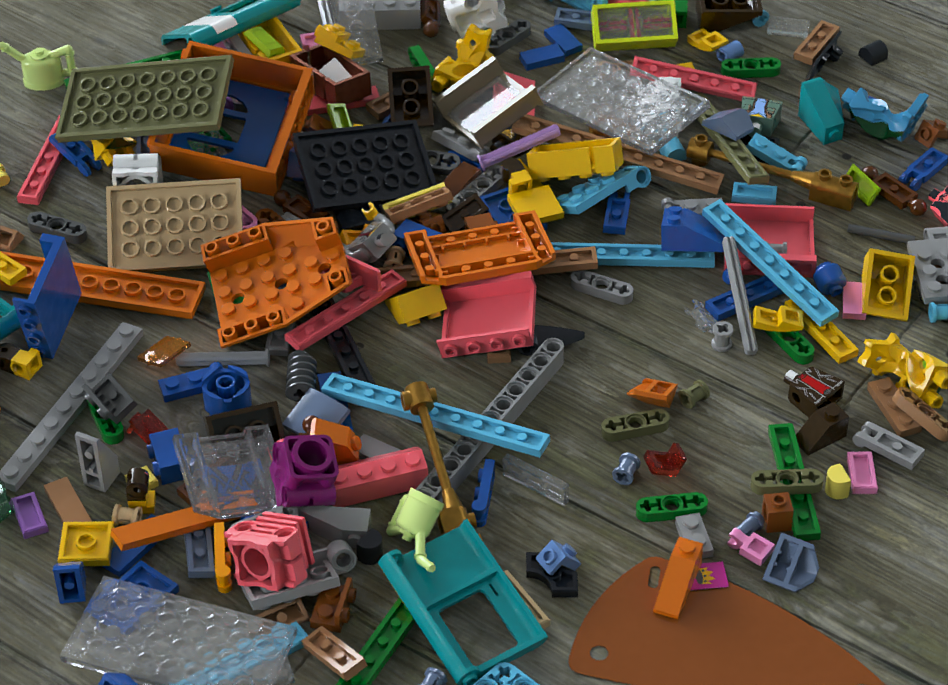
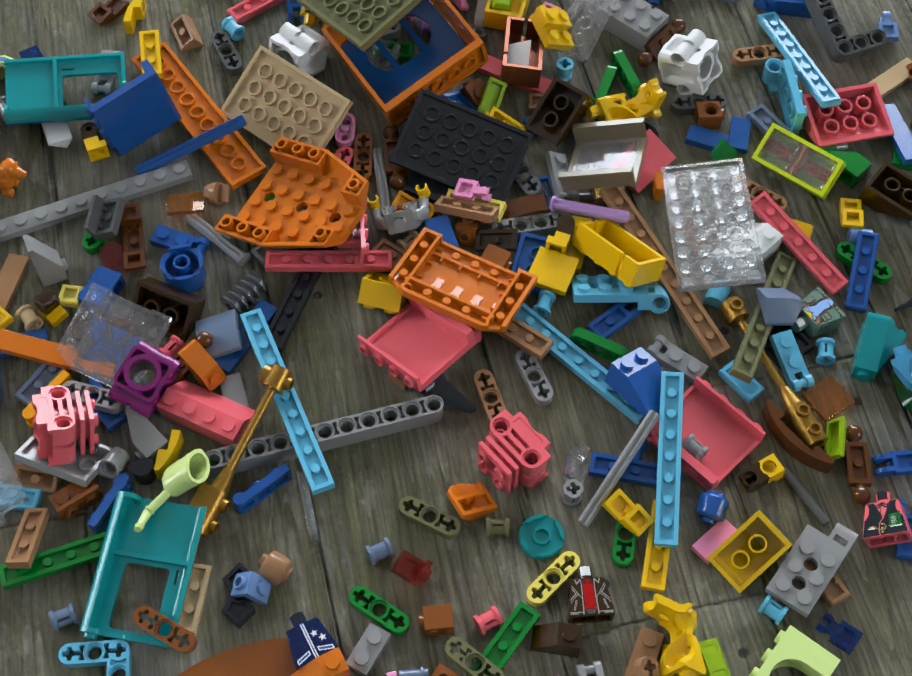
camera: 40 degrees right, 15 degrees up
none -> blue hinge [87,472,134,535]
none -> reddish brown slope [120,203,147,272]
none -> dark orange beam [133,605,198,654]
none -> blue axle [135,115,247,175]
none -> yellow slope [154,429,184,480]
none -> medium nougat piece [203,182,230,205]
none -> medium azure bush [221,16,246,41]
none -> medium nougat head [257,550,294,586]
none -> clear blue torso [286,612,338,671]
none -> dark orange brick [418,604,454,638]
none -> bright pink plate [453,178,492,202]
none -> coral bush [472,605,504,636]
none -> medium nougat beam [474,369,507,425]
none -> coral piece [477,409,552,494]
none -> teal tile [518,514,565,560]
none -> light yellow beam [526,551,580,607]
none -> medium azure bush [532,290,557,318]
none -> medium azure bush [555,57,574,82]
none -> green beam [569,327,630,362]
none -> green beam [610,49,641,97]
none -> orange tile [652,172,664,201]
none -> dark orange brick [693,101,725,129]
none -> green tile [710,138,738,164]
none -> leg [738,453,785,493]
none -> reddish brown slope [762,399,835,474]
none -> clear orange piece [801,375,855,422]
none -> medium azure bush [816,337,836,366]
none -> blue tile [844,230,880,313]

